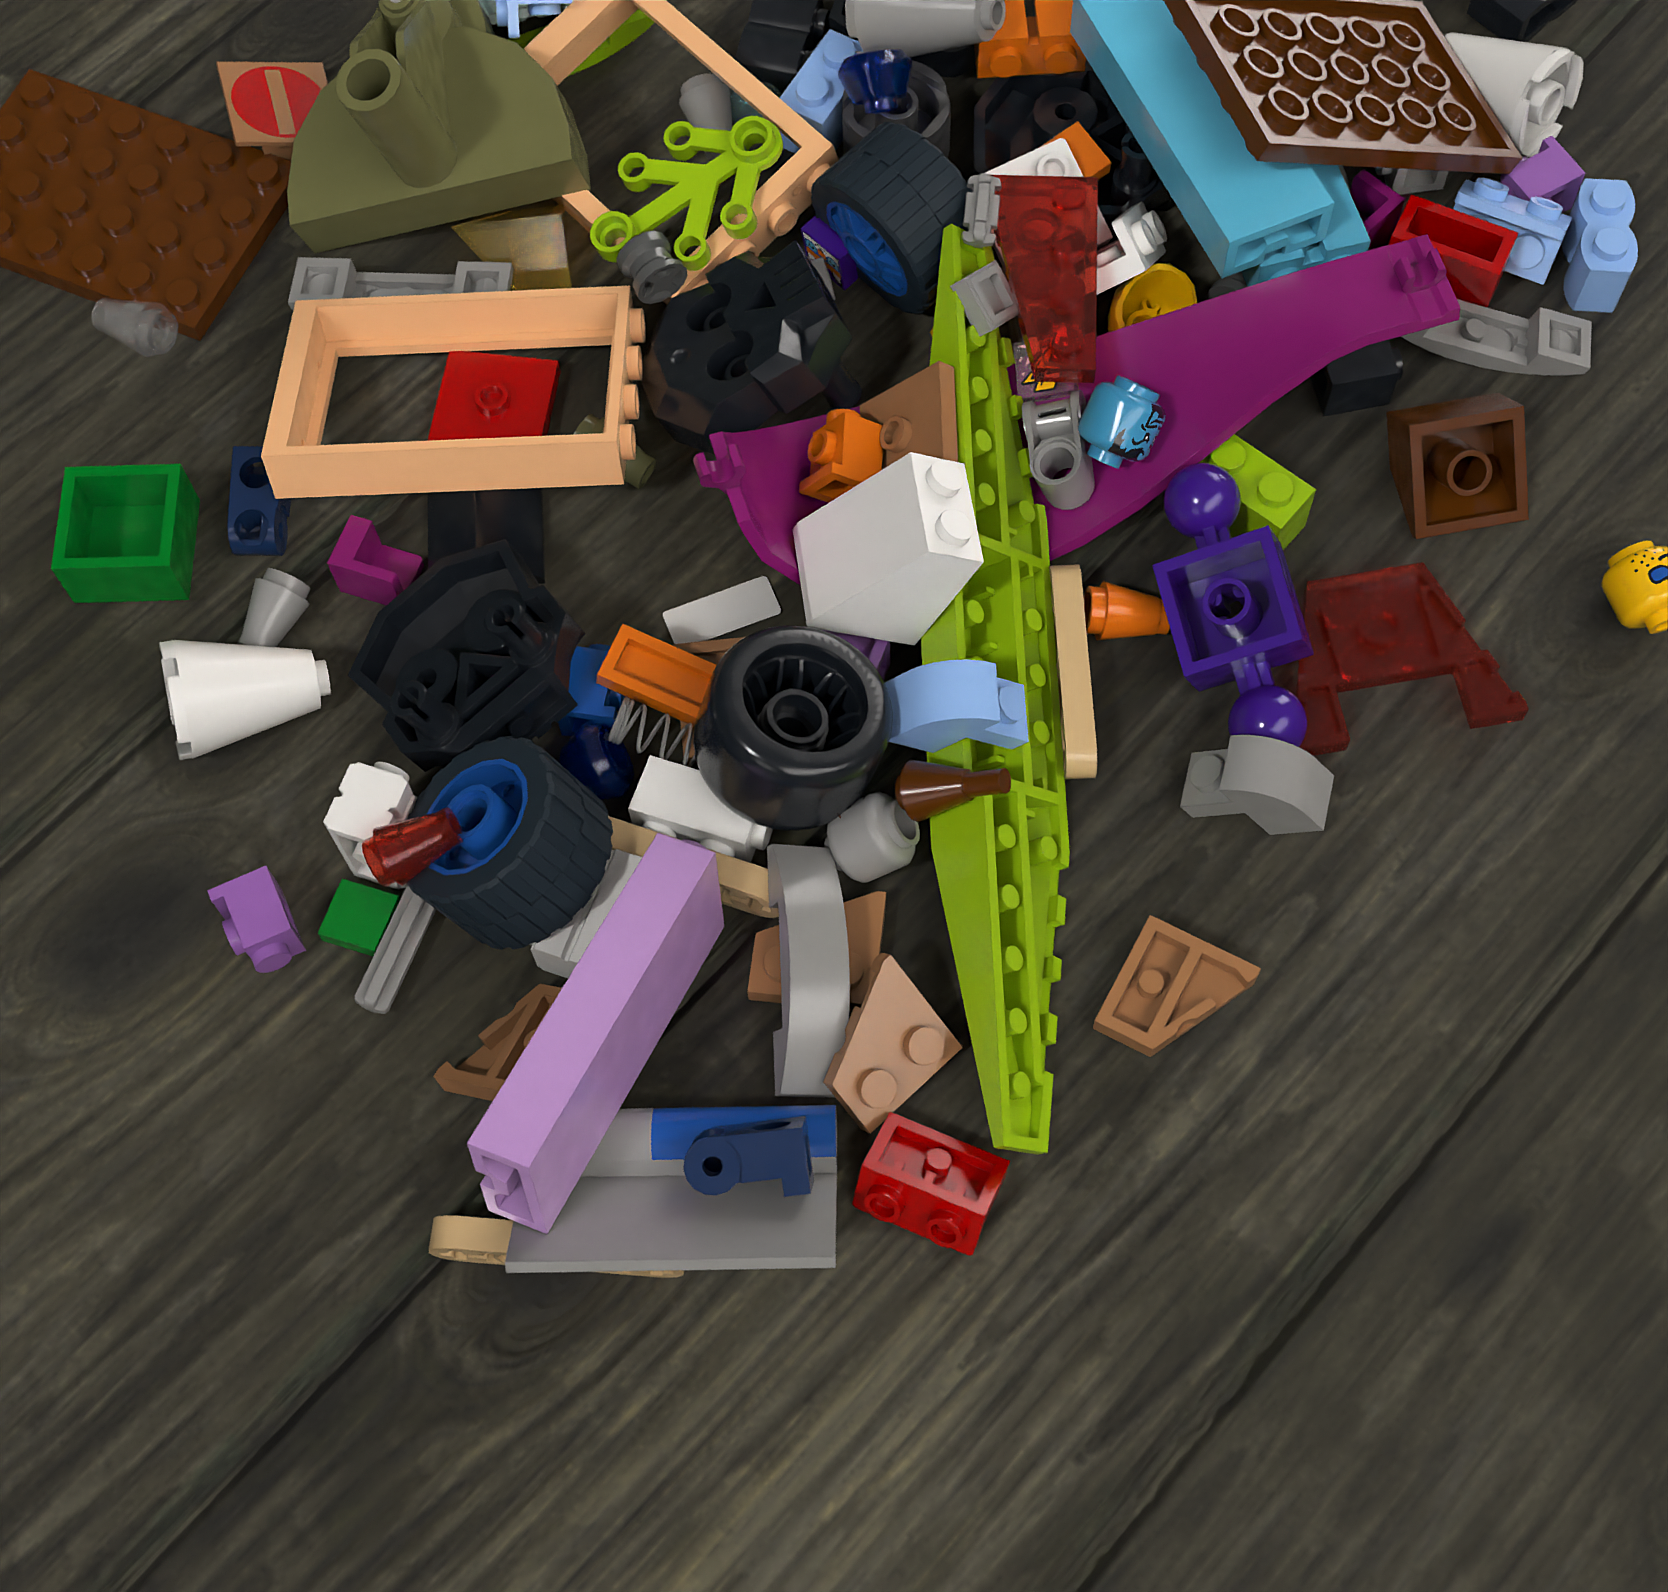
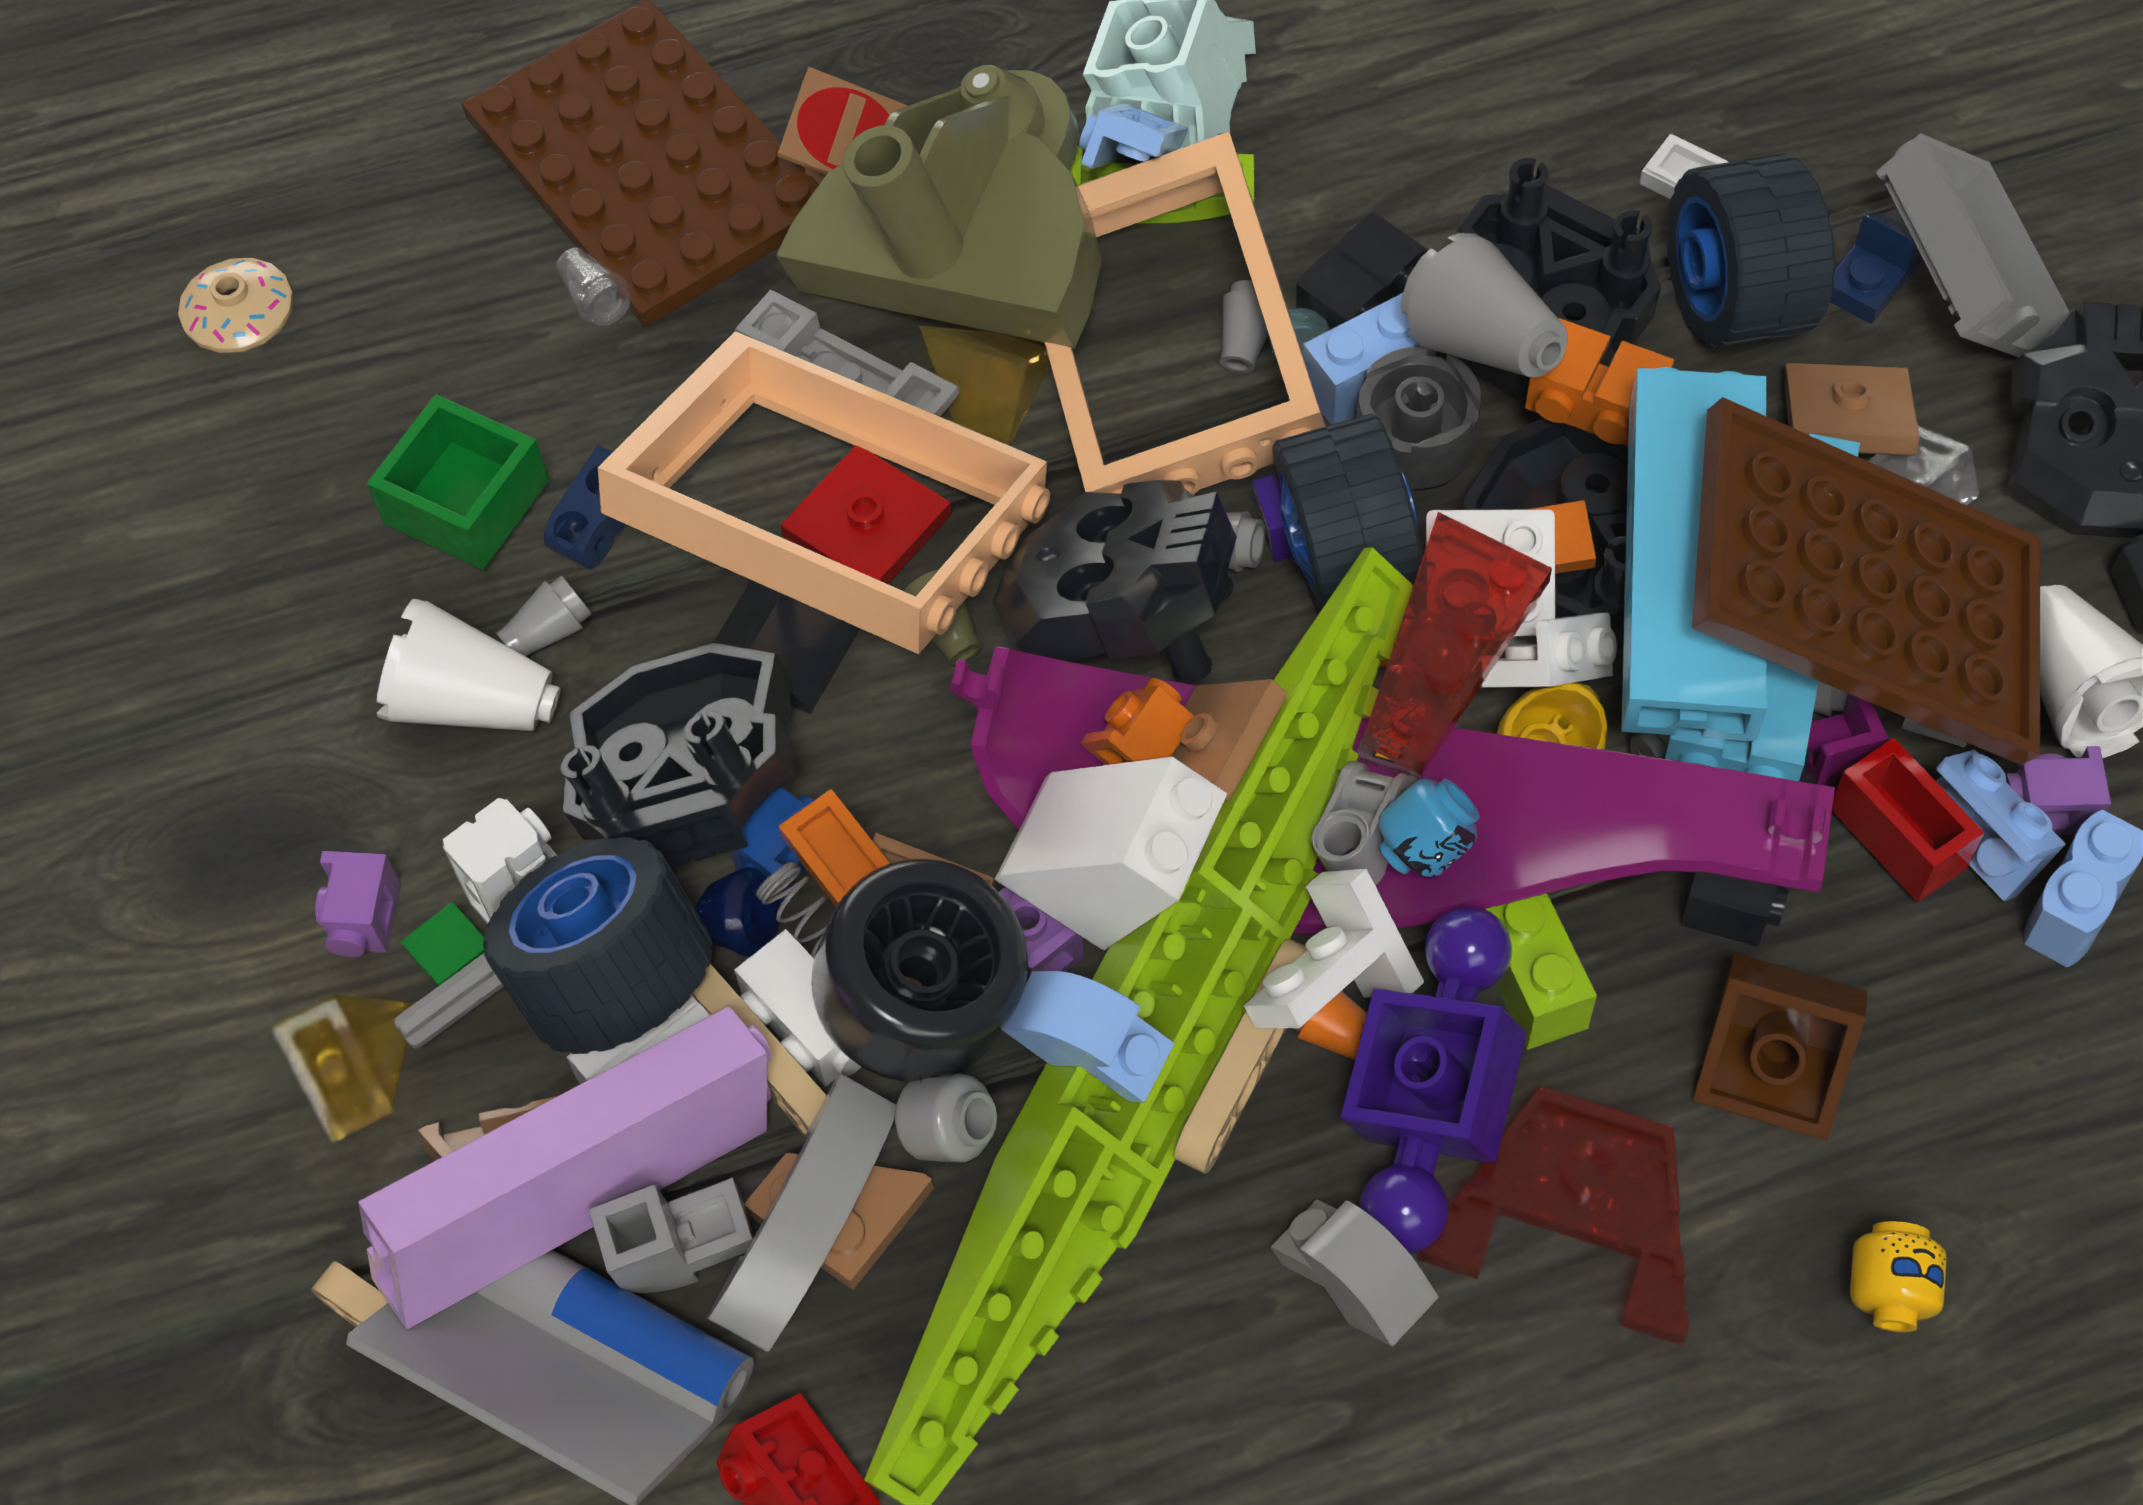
camera: 30 degrees right, 5 degrees down
magenta panel [327,515,424,605] -> none
clear red cone [362,807,464,887] -> none
lime plant [590,116,783,271] -> none
dark grey wheel [616,230,687,304] -> none
white sticker [663,576,781,644] -> none
dark blue leg [683,1116,814,1197] -> none
medium nougat wing [823,953,963,1133] -> none
clear blue cone [837,49,912,114] -> none
reddish brown cone [895,760,1011,822] -> none
light grey tile [950,260,1022,337] -> none
light grey piece [962,173,1002,248] -> none
medium nougat wing [1093,915,1261,1057] -> none
light grey slope [1401,299,1592,375] -> none
none -> clear yellow slope [271,995,415,1143]
none -> light grey brick [589,1178,755,1293]
none -> white bracket [1244,869,1424,1028]

